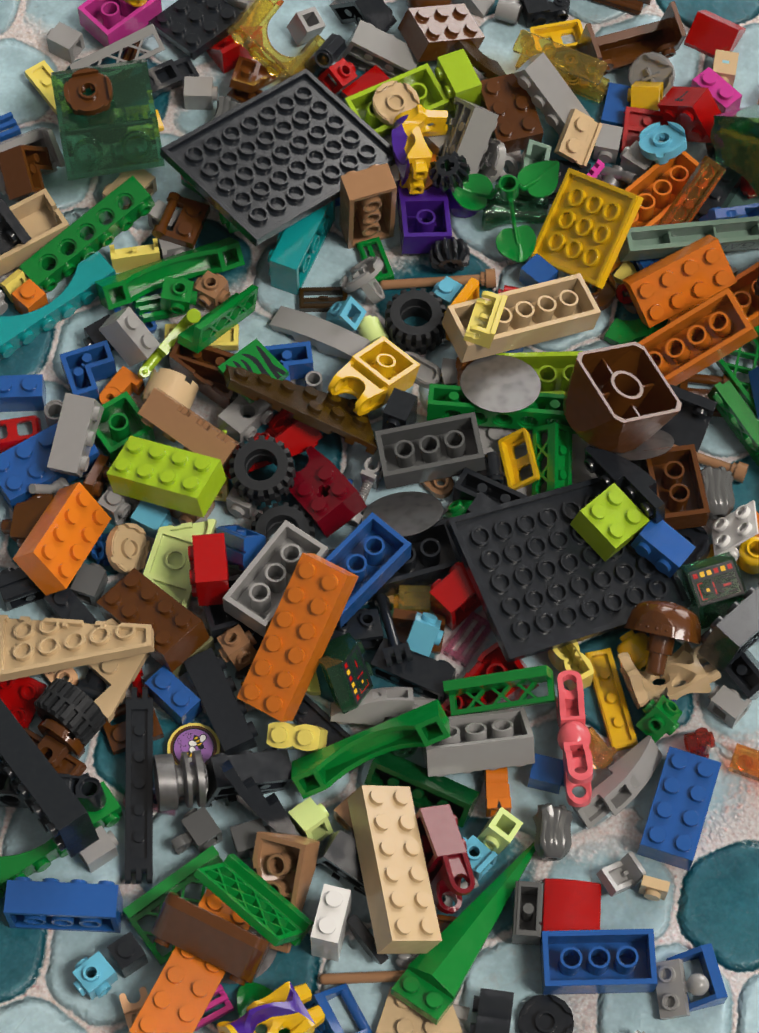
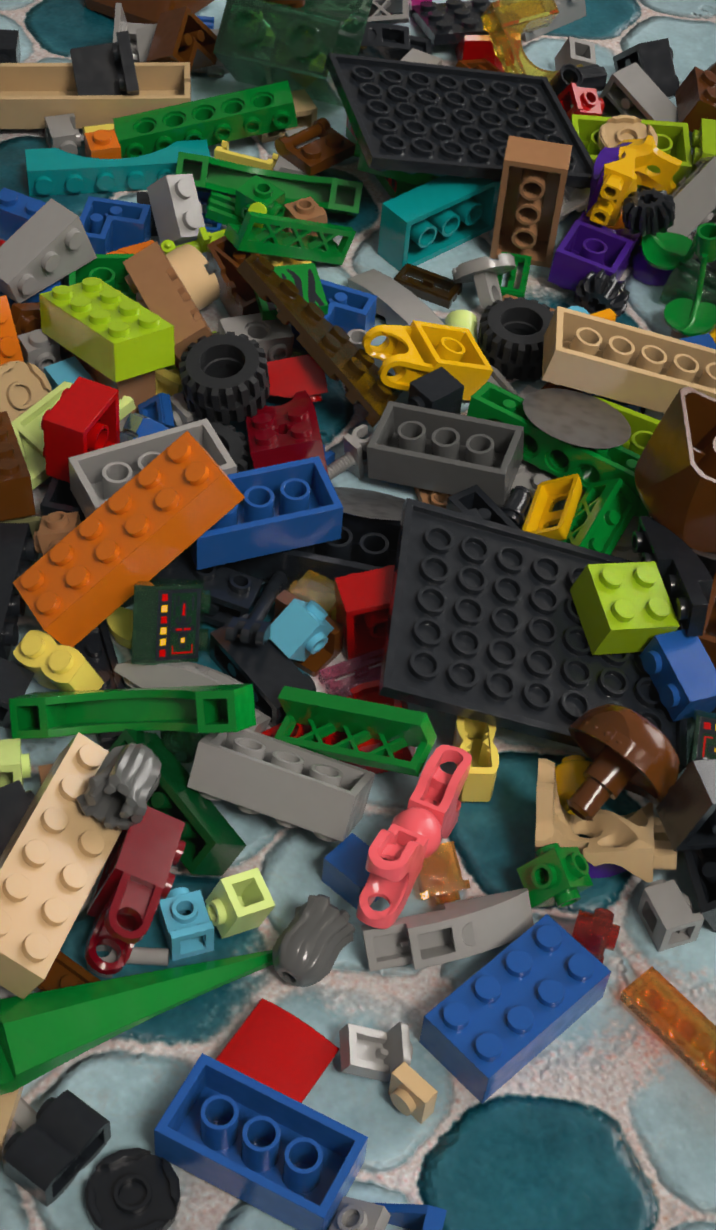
camera: 25 degrees right, 15 degrees down
medium azure brick [326,296,367,331] -> none
light yellow hinge [463,291,508,349] -> none
orange leg [485,767,512,817] -> none
dark grey brick [512,881,544,945] -> none
yellow tile [585,648,638,752] -> none
none -> dark grey piece [76,742,162,830]
none -> blue tile [138,392,175,429]

